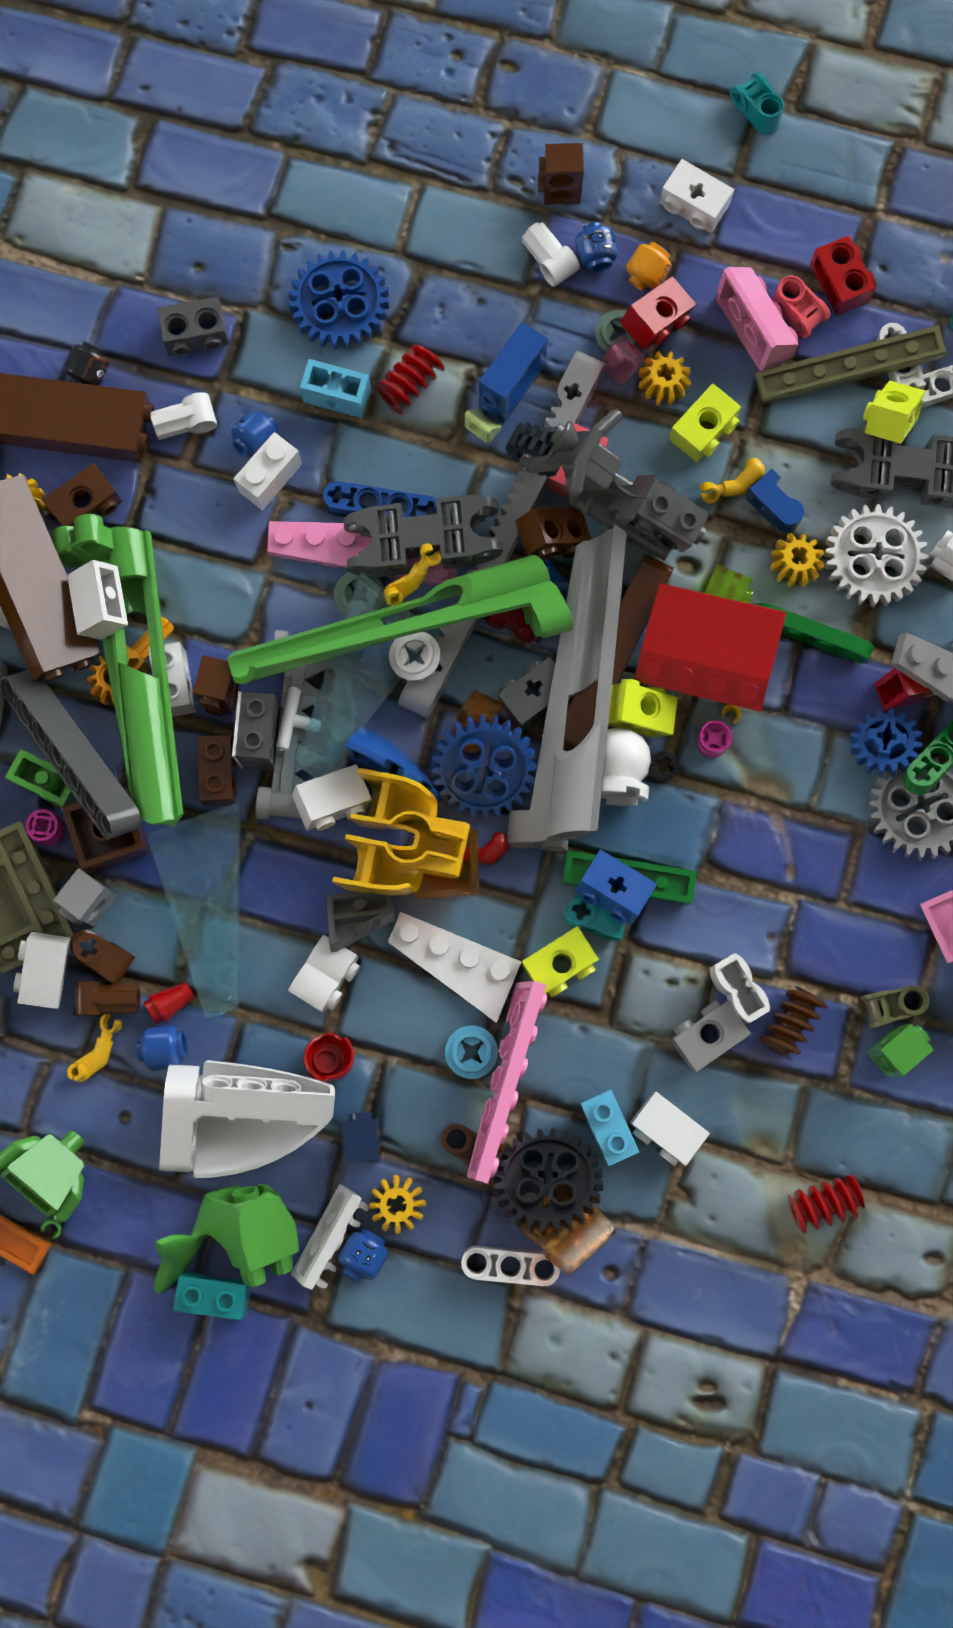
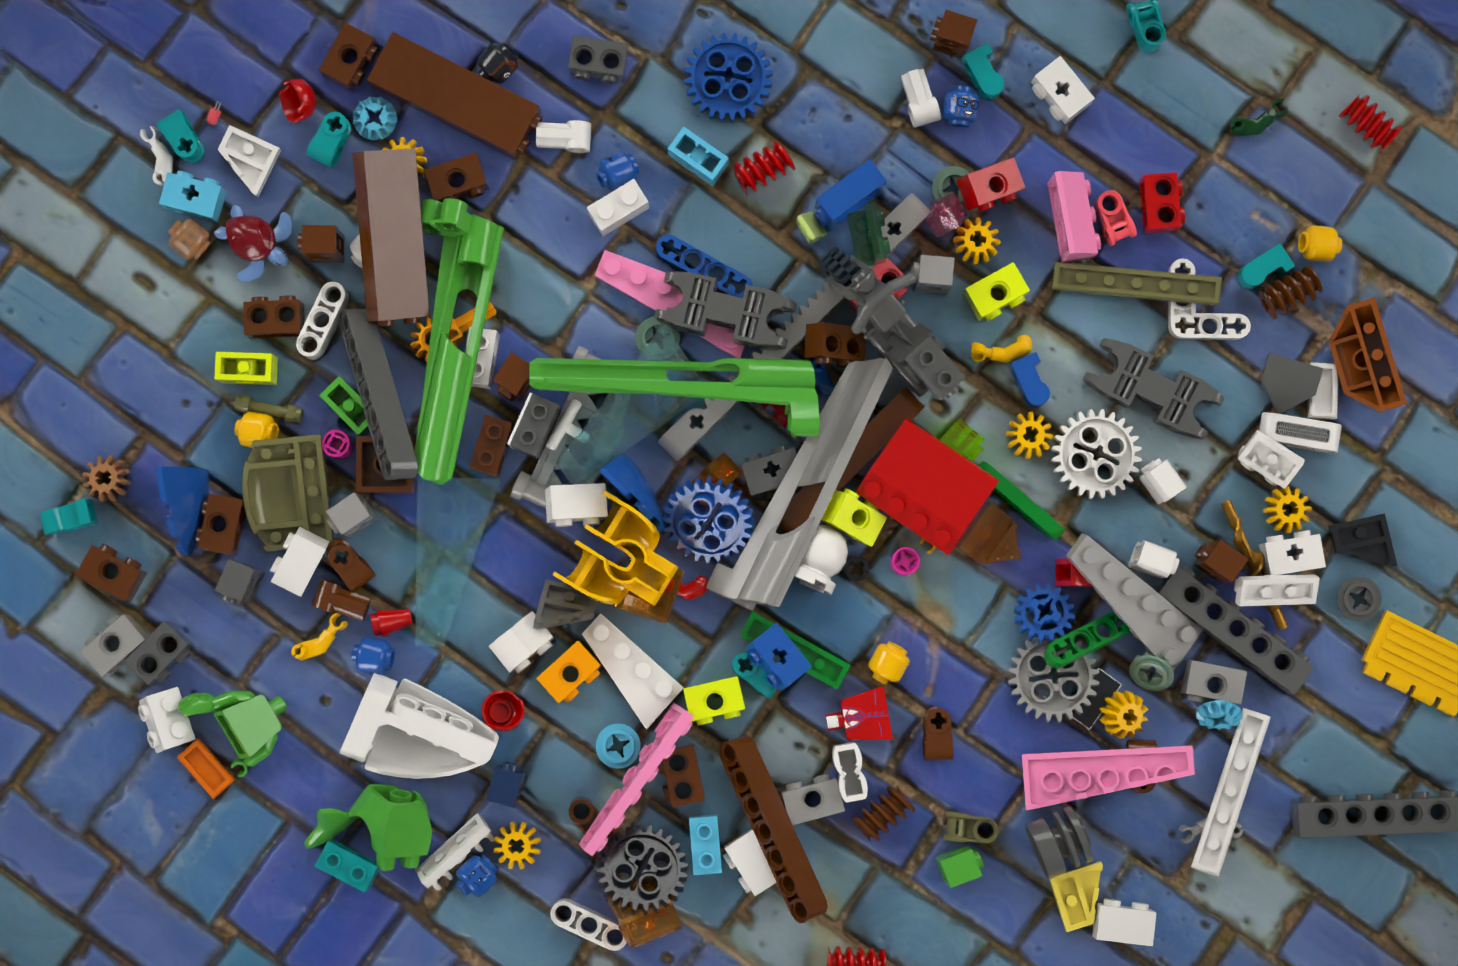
camera: 15 degrees right, 5 degrees up
white brick [67,560,128,640] -> none
yellow arm [384,543,441,606] -> none
white gear [389,632,441,682] -> none
light orange head [626,241,672,291] -> none
neon yellow brick [863,380,926,444] -> none
none -> light orange brick [536,641,602,704]
none -> reddish brown brick [658,744,705,808]
none -> reddish brown beam [719,735,828,923]
none -> red torso [825,686,893,740]
none -> clear green bracket [847,203,891,266]
none -> yellow head [868,641,910,685]
none -> light grey brick [910,255,955,294]
none -> reddish brown piece [922,706,954,761]
none -> clear orange slope [956,502,1021,564]
none -> teal leg [961,43,1004,101]
none -> dark green arm [1230,99,1288,136]

